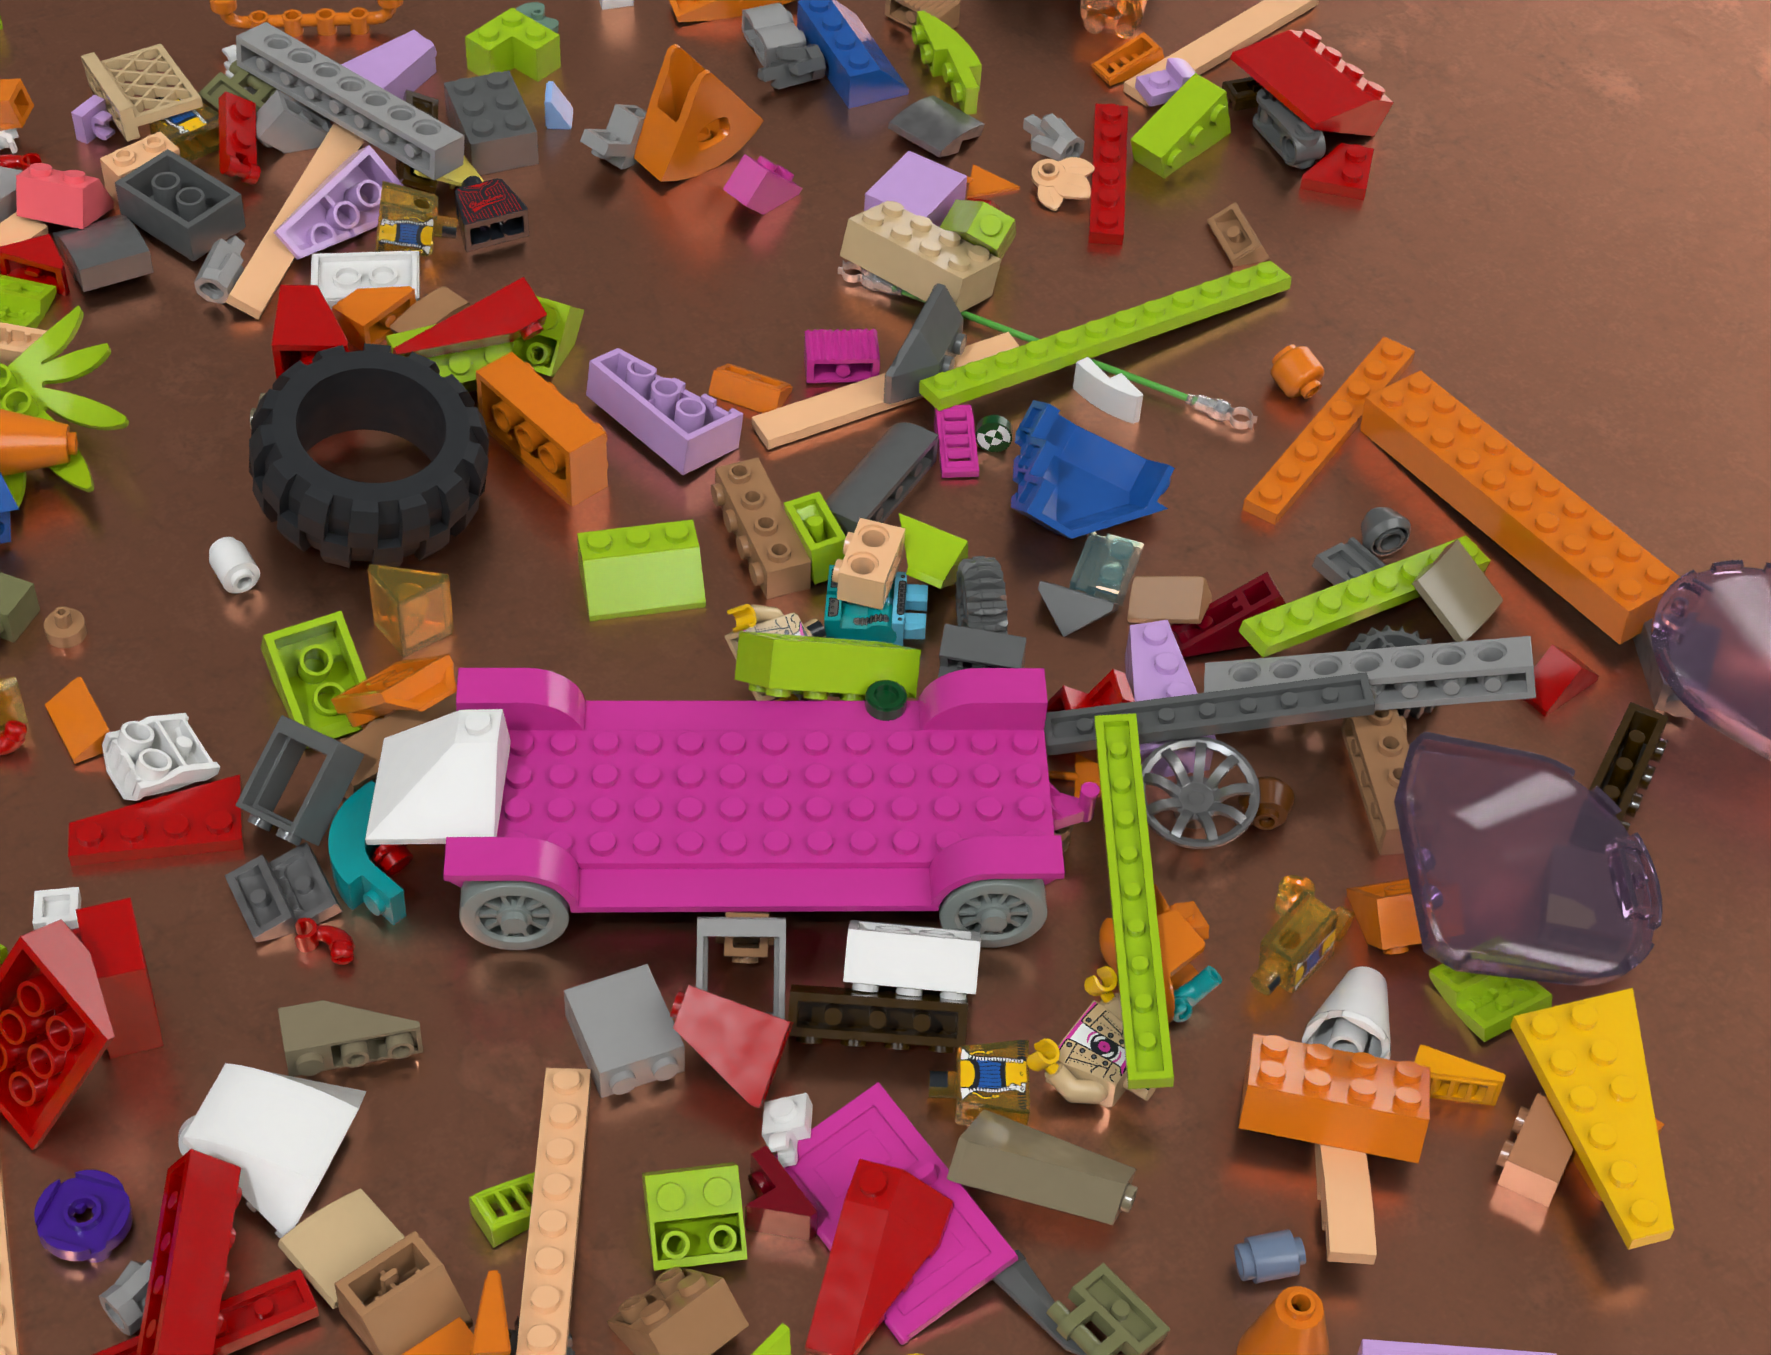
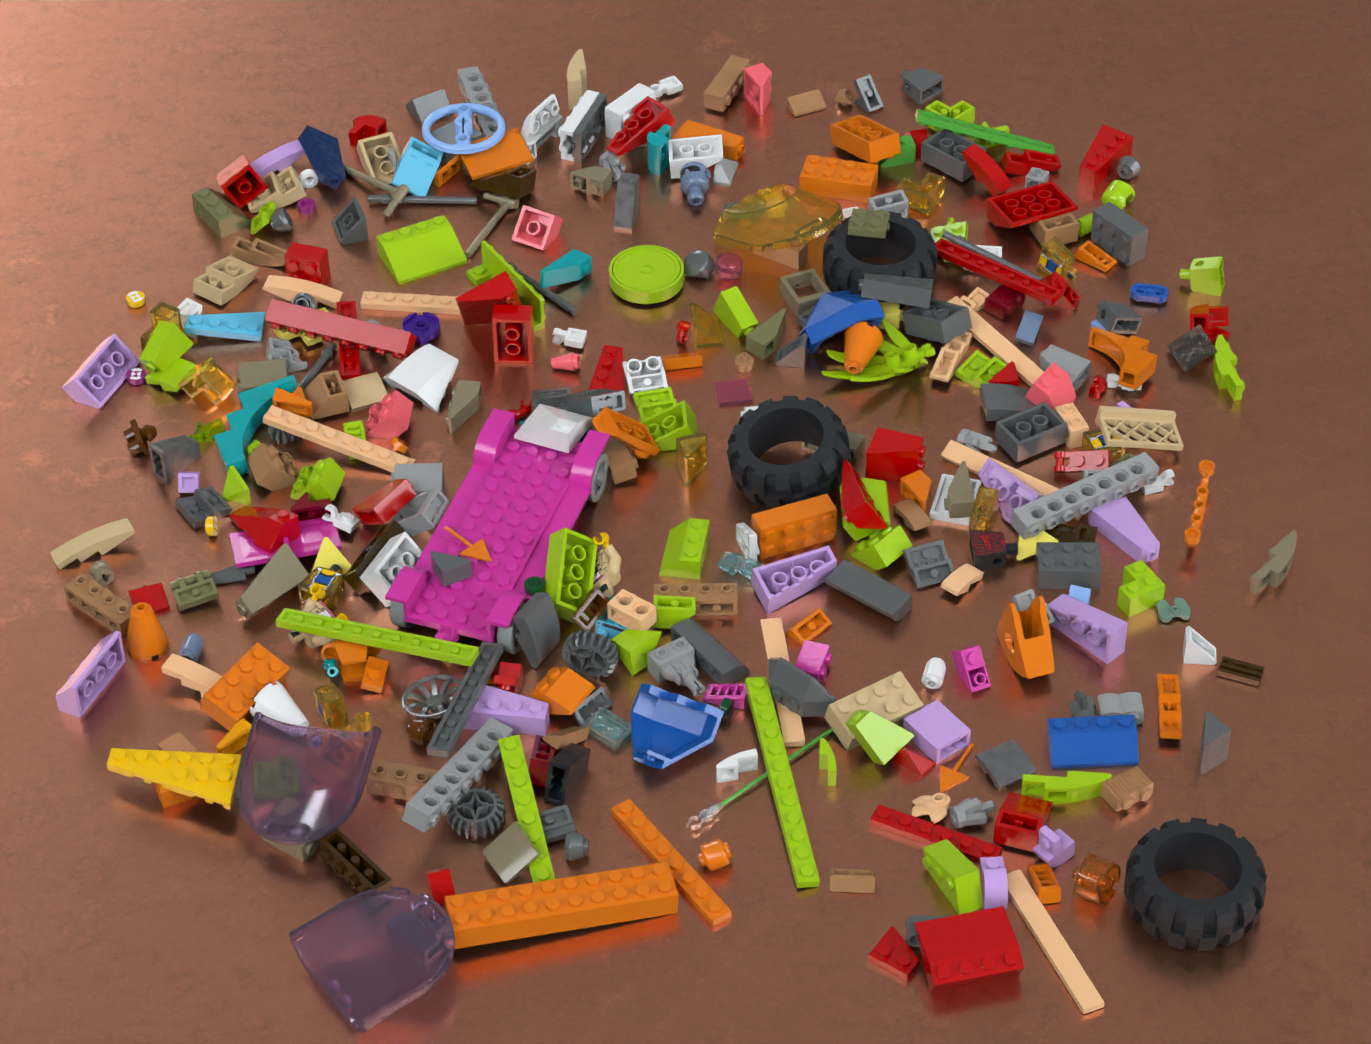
camera: 115 degrees right, 5 degrees down
none -> light yellow piece [310,537,351,580]
none -> coral slope [365,390,413,438]
none -> orange tile [389,436,410,454]
none -> dark grey slope [430,551,472,587]
none -> orange piece [444,526,492,563]
none -> orange slope [530,667,595,715]
none -> black slope [544,743,591,806]
none -> coral cone [551,352,580,371]
none -> reddish brown slope [571,588,610,632]
none -> lime slope [633,387,677,421]
none -> light grey brick [647,637,705,696]
none -> clear pink piece [713,378,753,406]
none -> clear light blue slope [717,552,763,580]
none -> white wing [736,522,760,566]
none -> dark grey slope [775,333,807,368]
none -> lime slope [819,738,837,786]
none -> dark grey brick [825,559,912,621]
none -> dark grey slope [903,539,954,589]
none -> white brick [921,657,946,689]
none -> light nougat slope [940,563,984,596]
none -> dark tan slope [944,461,975,518]
none -> red slope [993,792,1053,852]
none -> lavender brick [1033,825,1075,867]
none -> lavender wedge [1048,594,1128,664]

